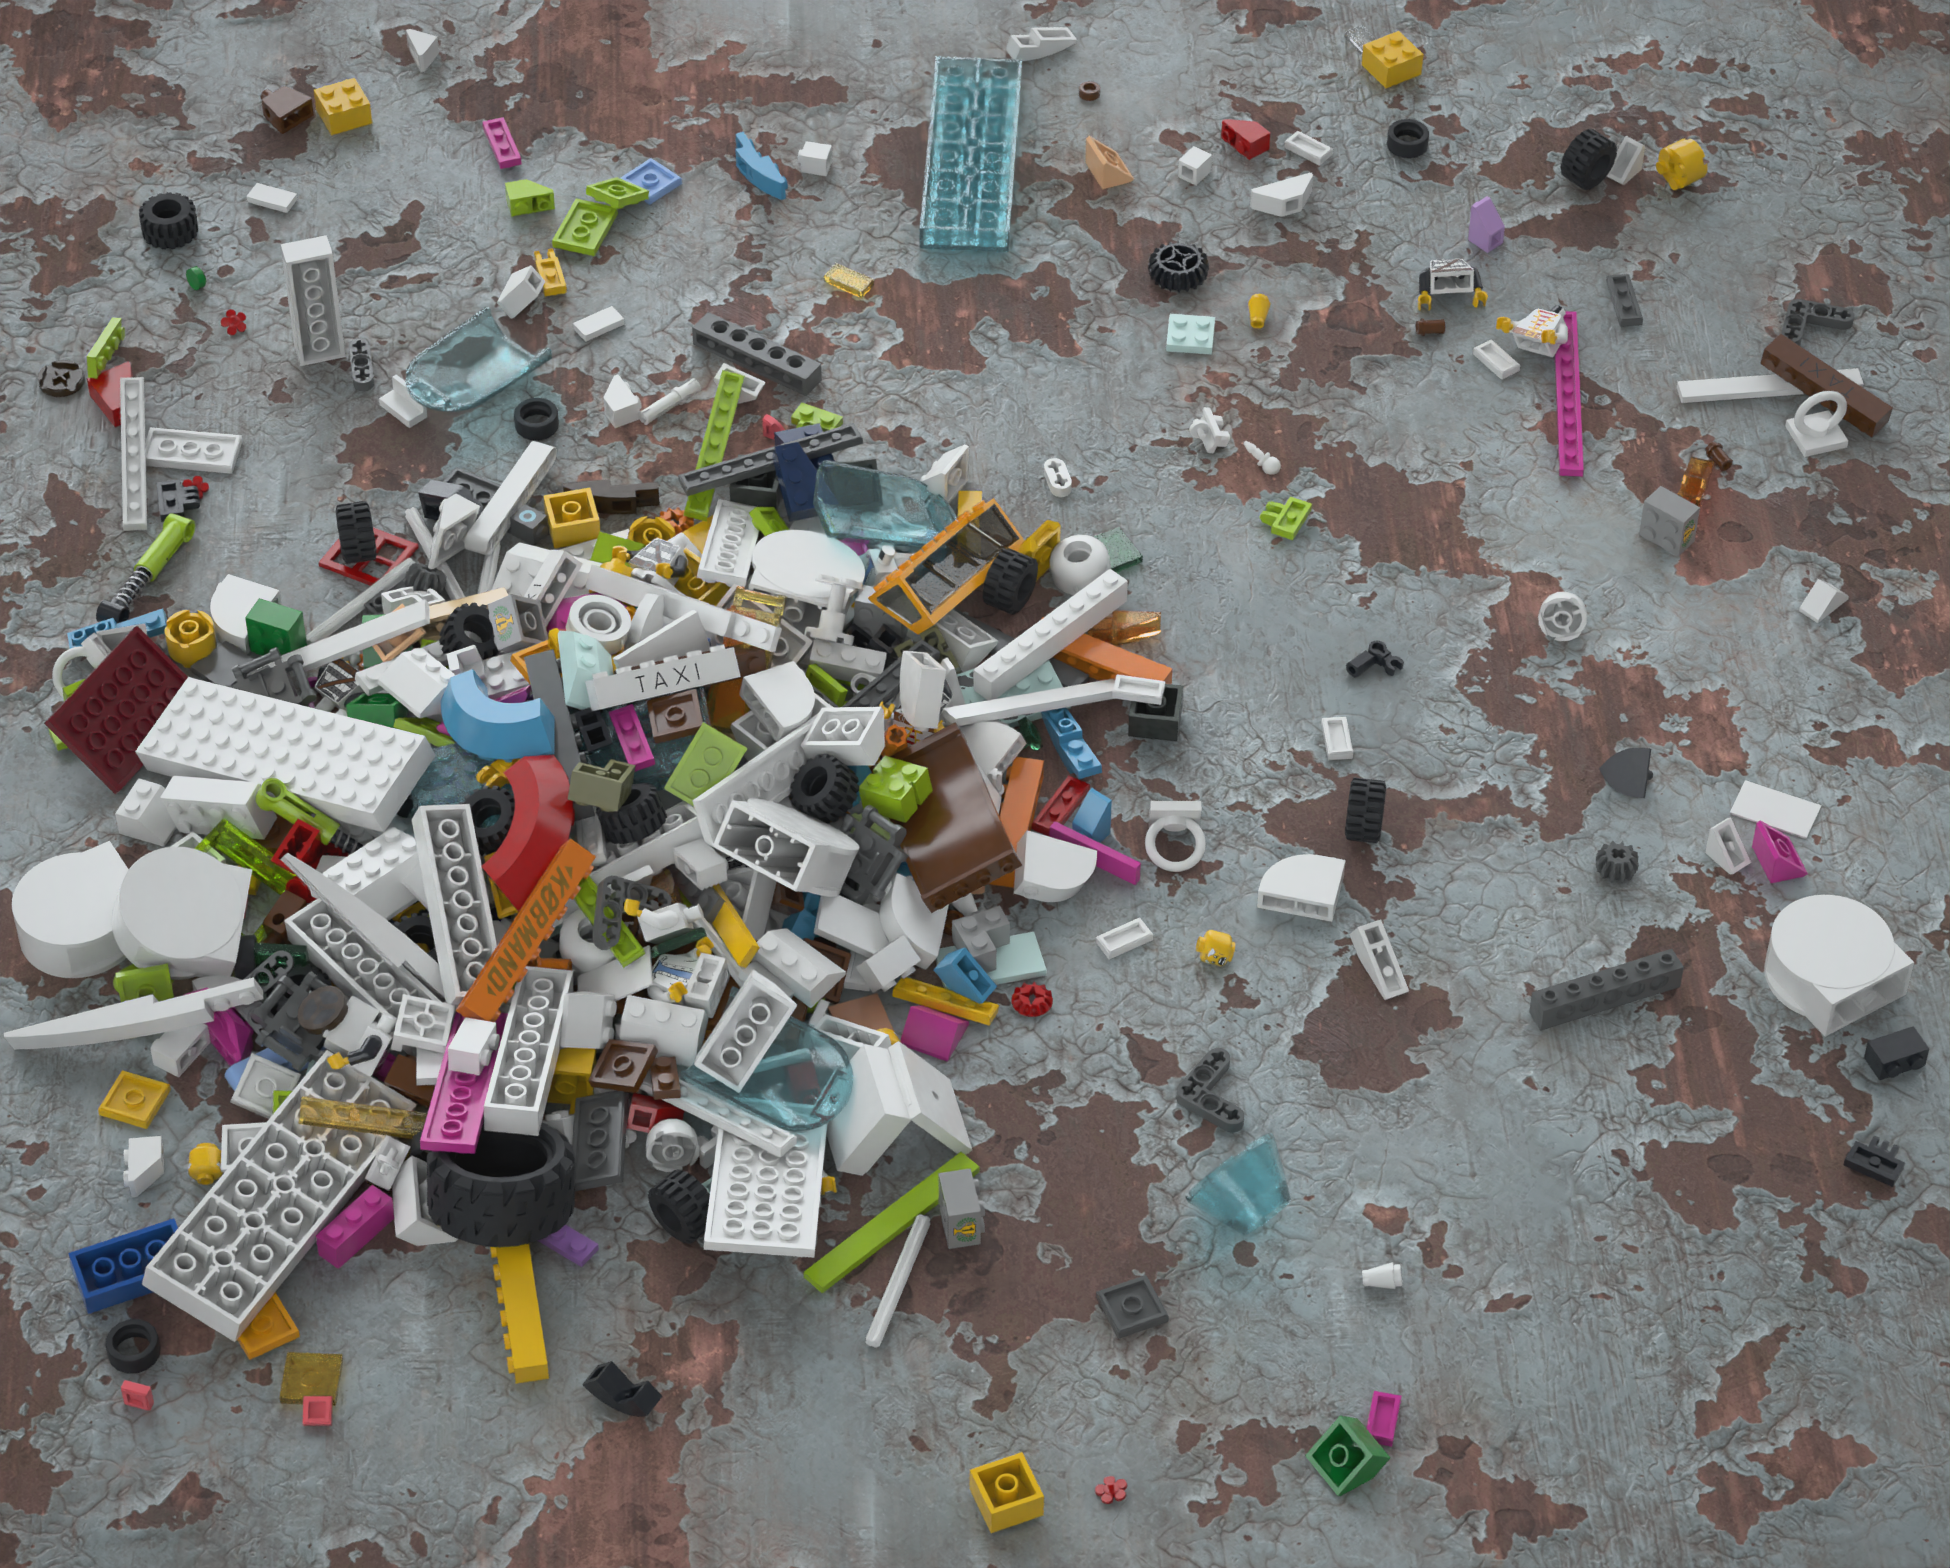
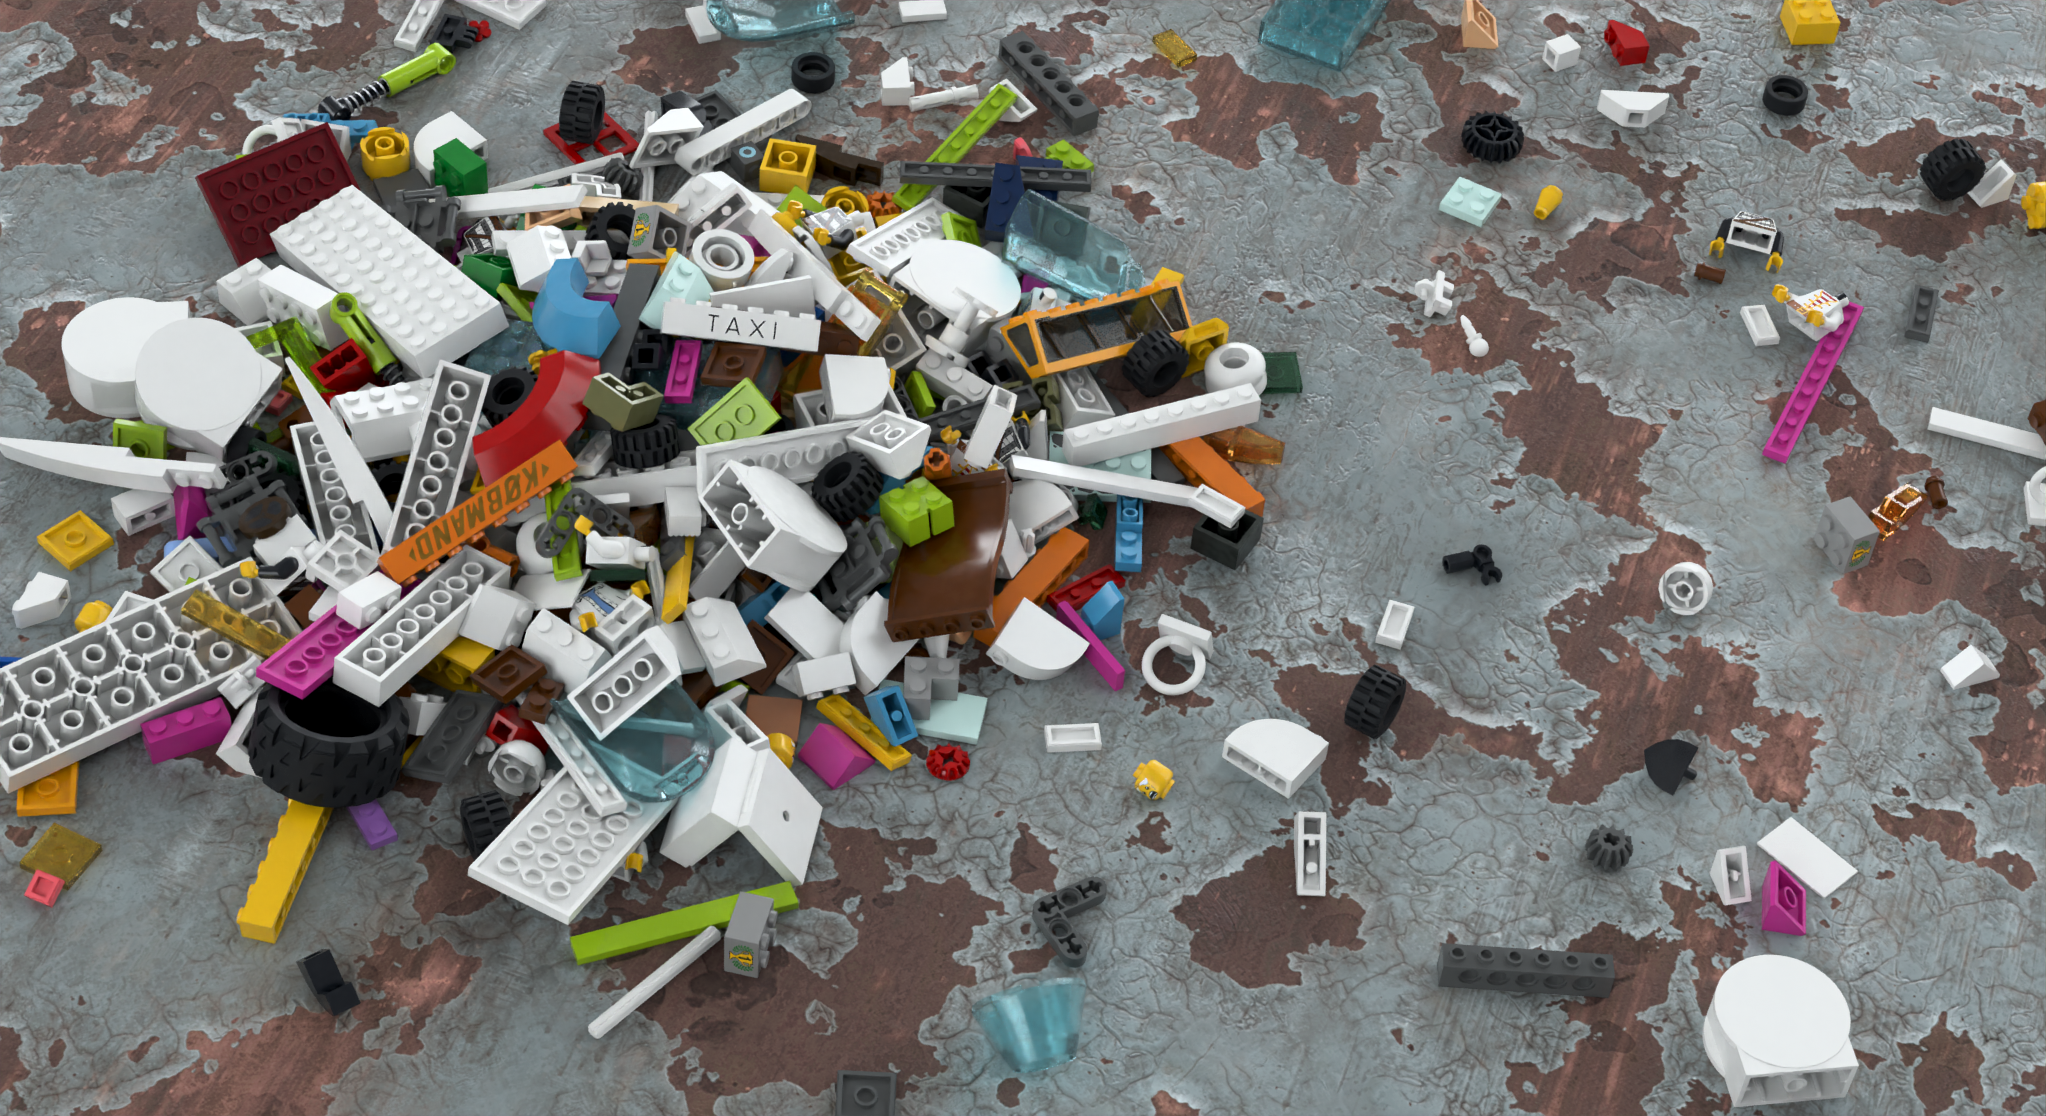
camera: 20 degrees right, 0 degrees up
white slope [919,445,969,508] -> none
white beam [1044,458,1072,497] -> none
lime hinge [1259,496,1312,540] -> none
white tile [1284,131,1333,166] -> none
lavender slope [1468,196,1505,253] -> none

